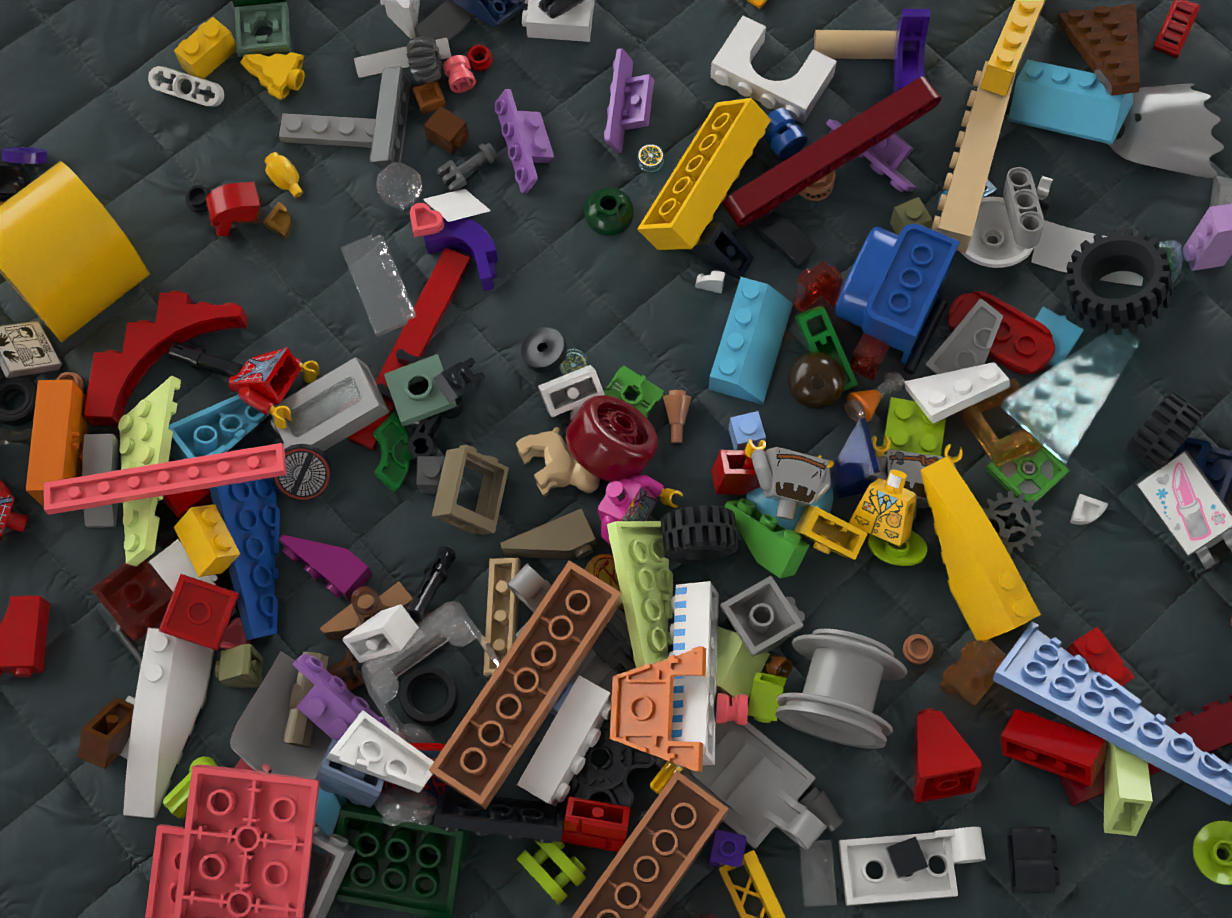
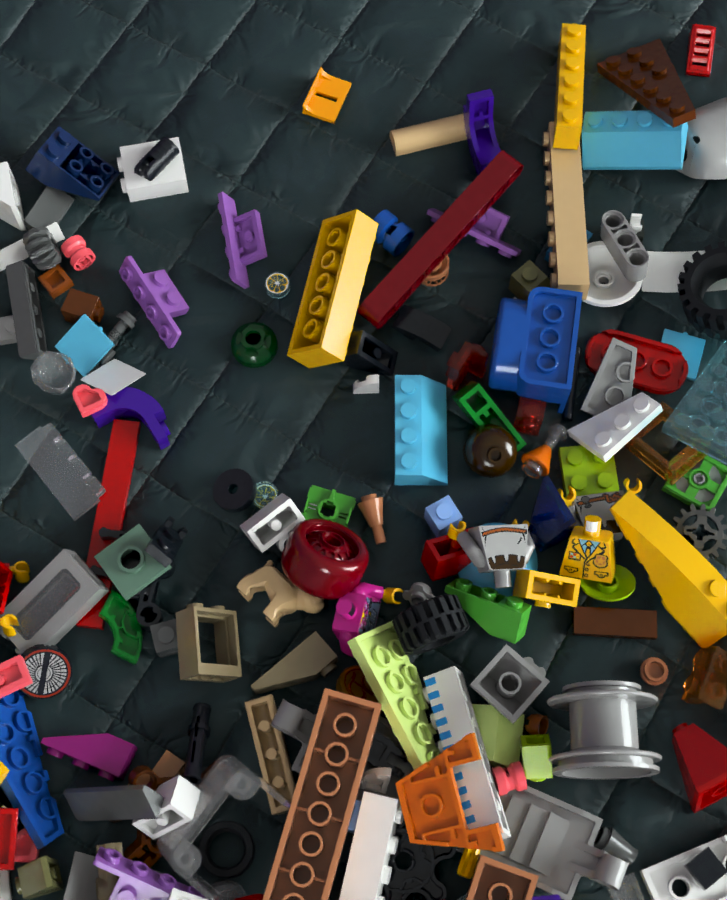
camera: 20 degrees left, 0 degrees up
red plate [466,45,493,71] -> none
white arch [711,16,837,124] -> none
none -> medium azure piece [55,314,115,377]
none -> dark grey slope [63,785,164,821]
none -> white tile [359,767,392,794]
none -> light grey plate [402,582,435,606]
none -> reddish brown tile [572,606,657,640]

